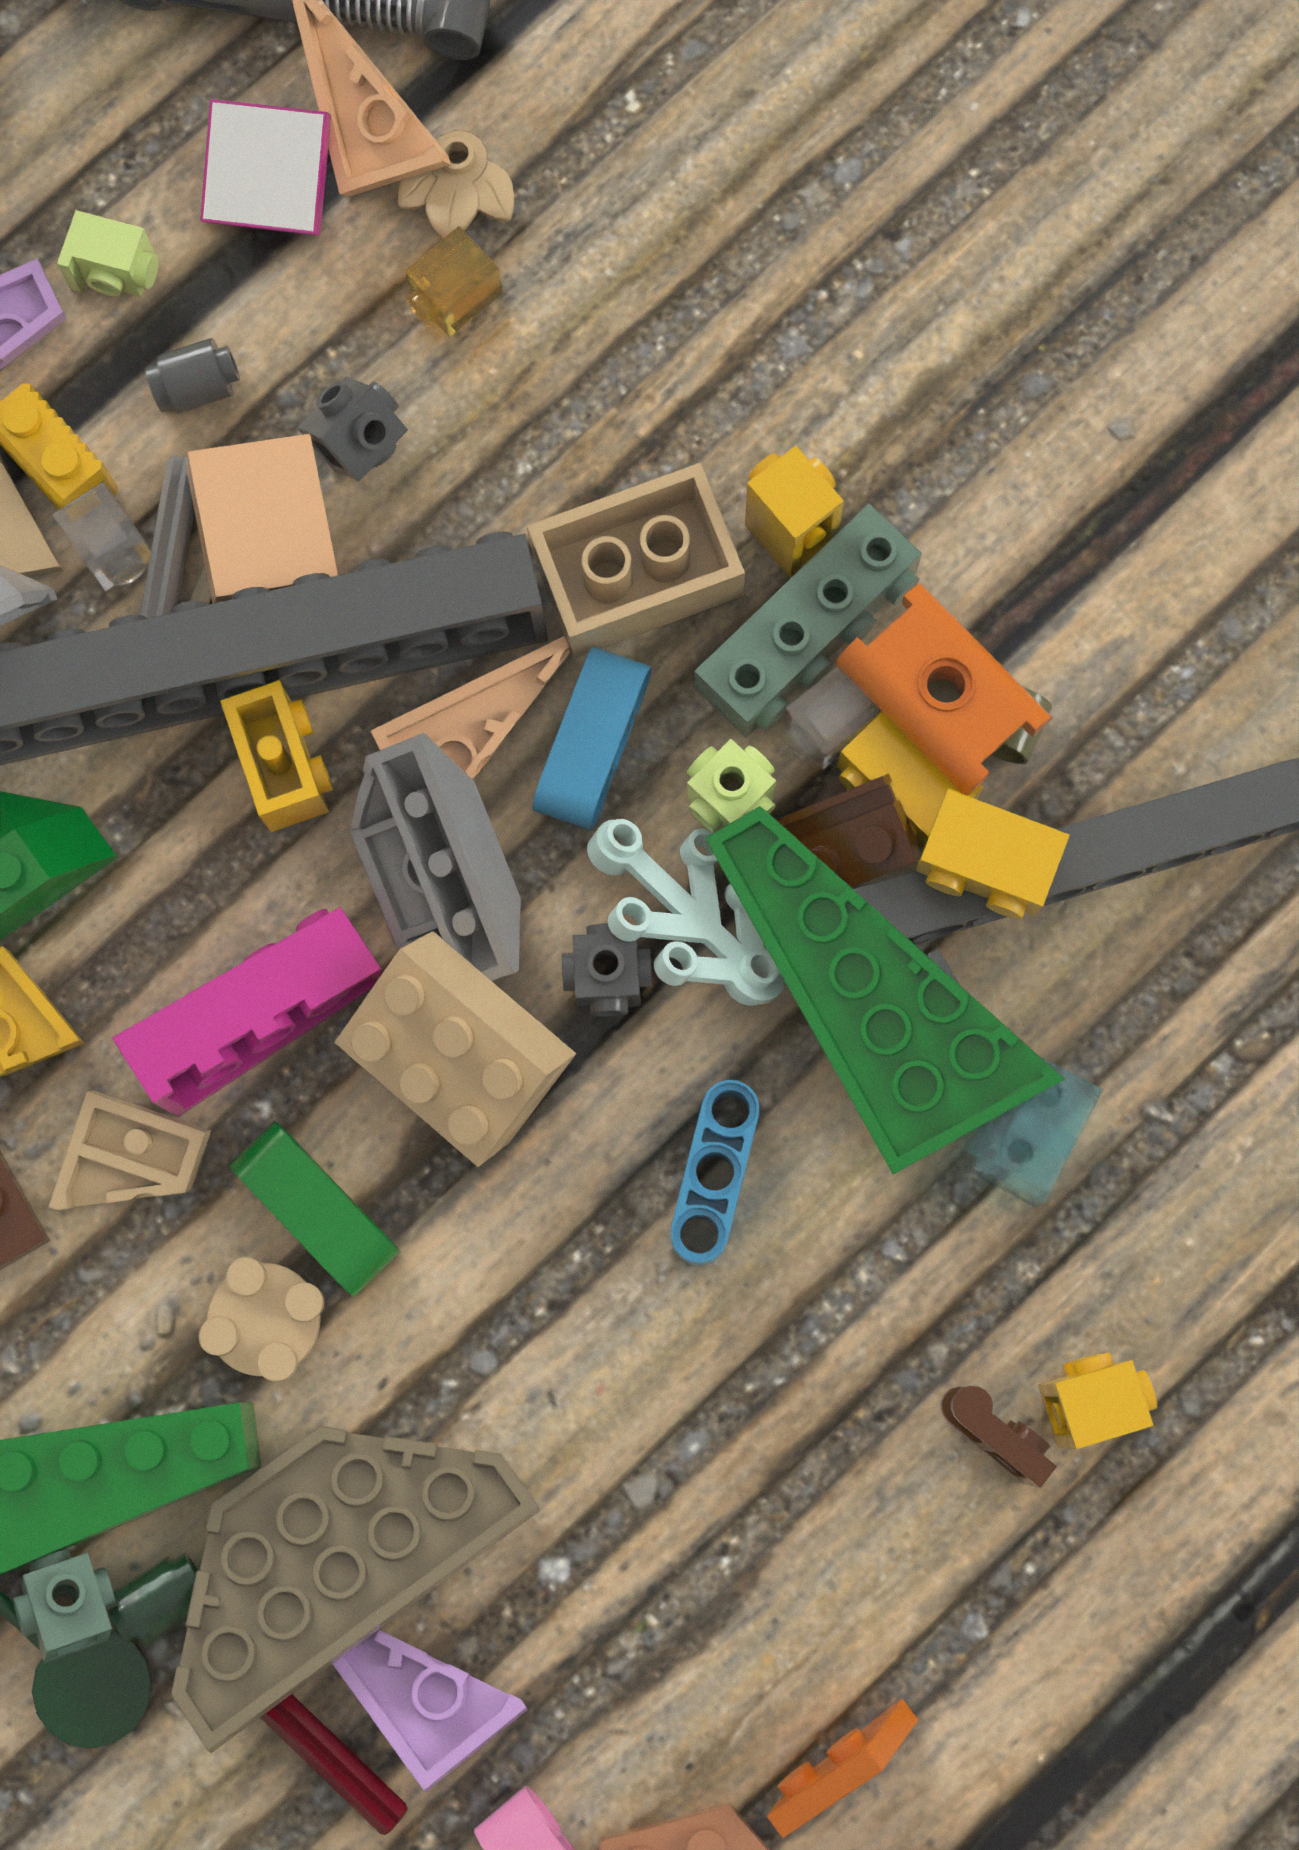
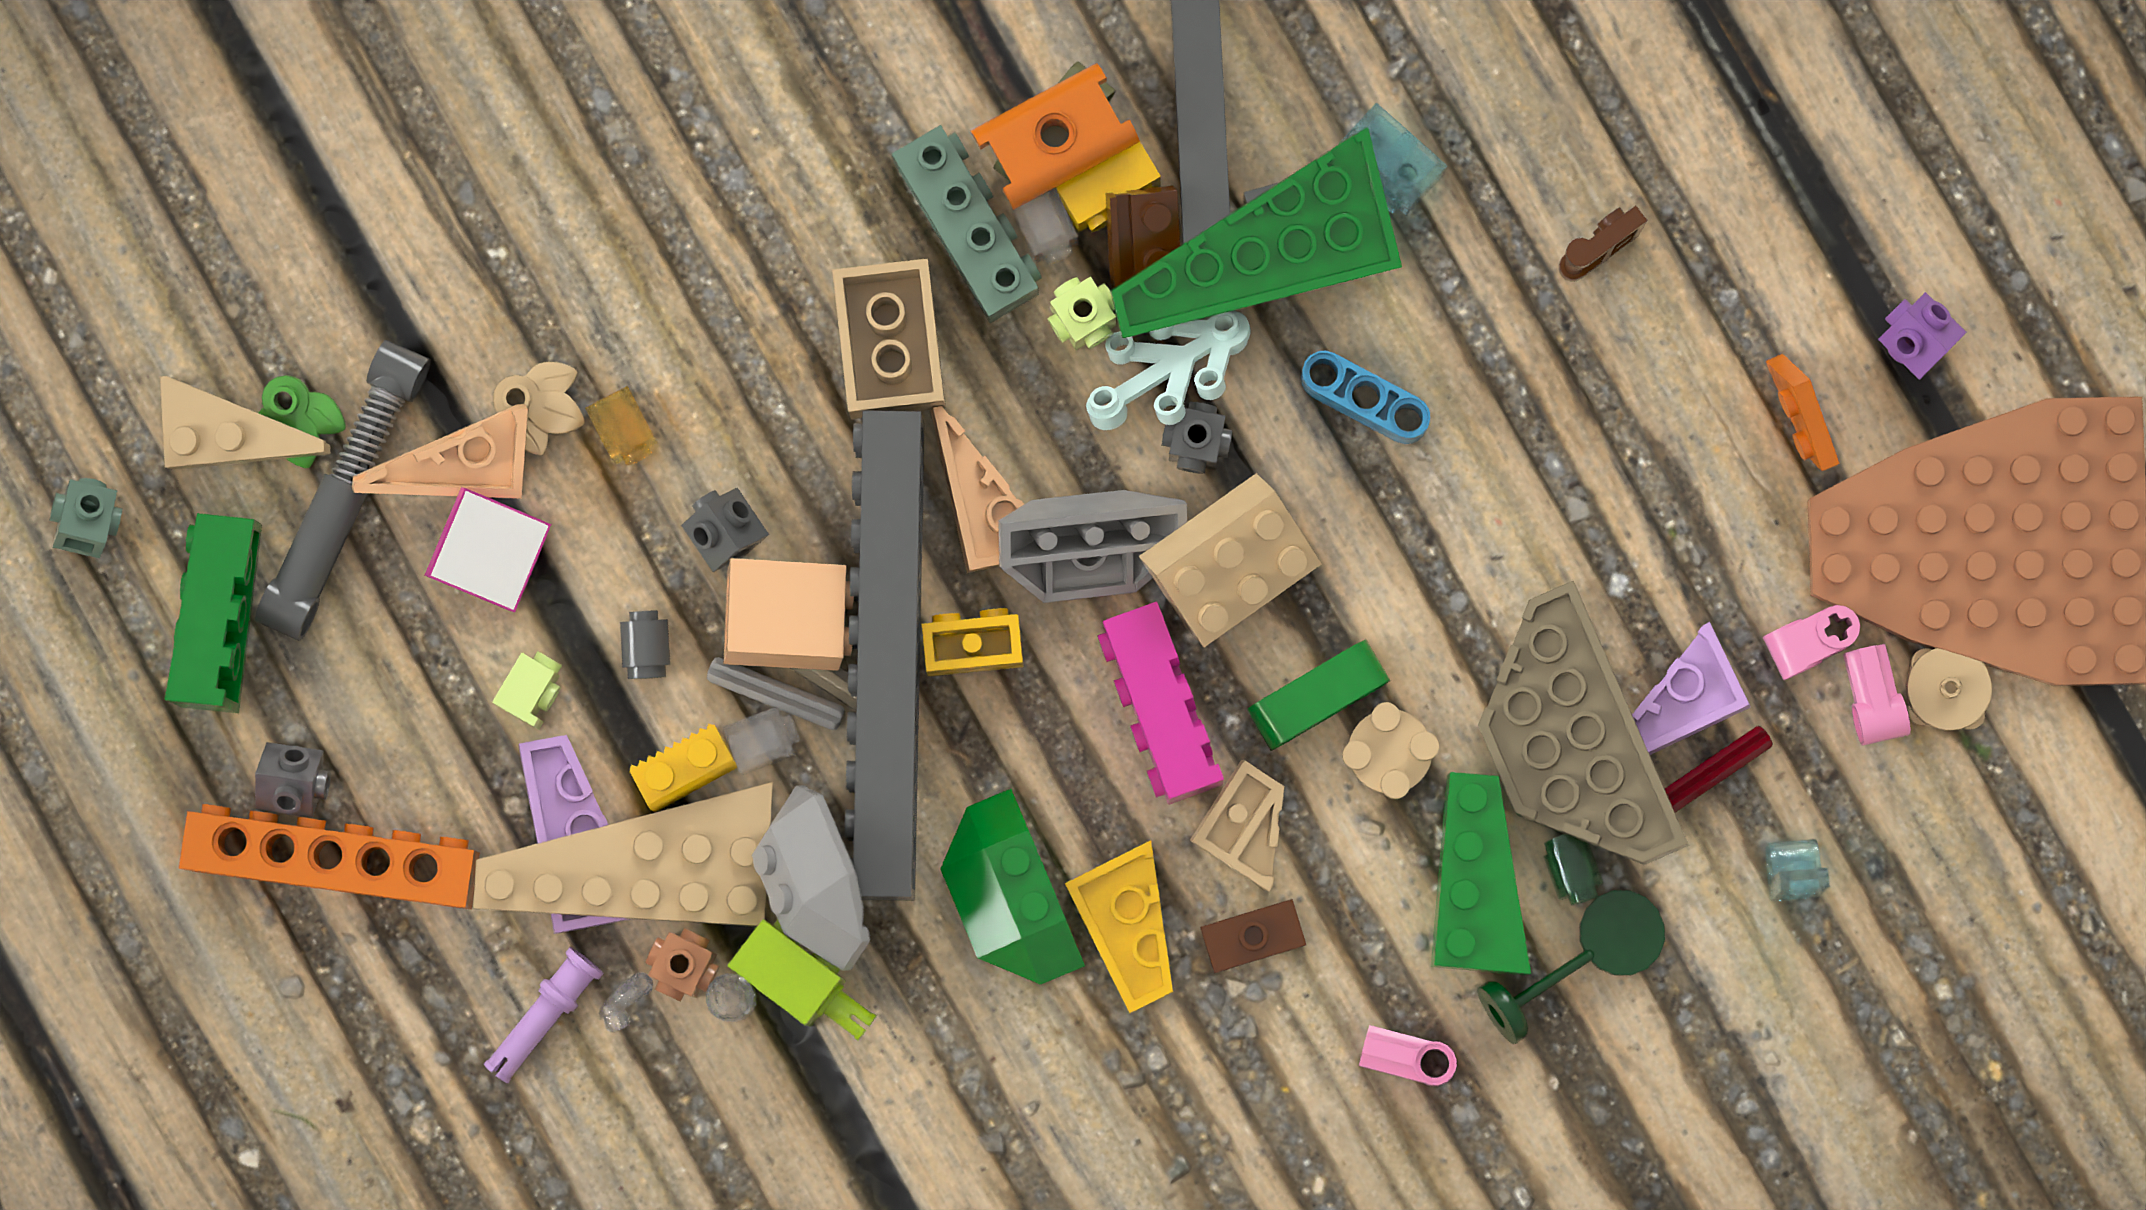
camera: 75 degrees left, 5 degrees up
sand green brick [13,1550,115,1663] -> none
dark azure beam [532,646,652,831] -> none
yellow brick [745,445,844,579] -> none
yellow brick [916,789,1070,919] -> none
yellow brick [1038,1352,1157,1449] -> none

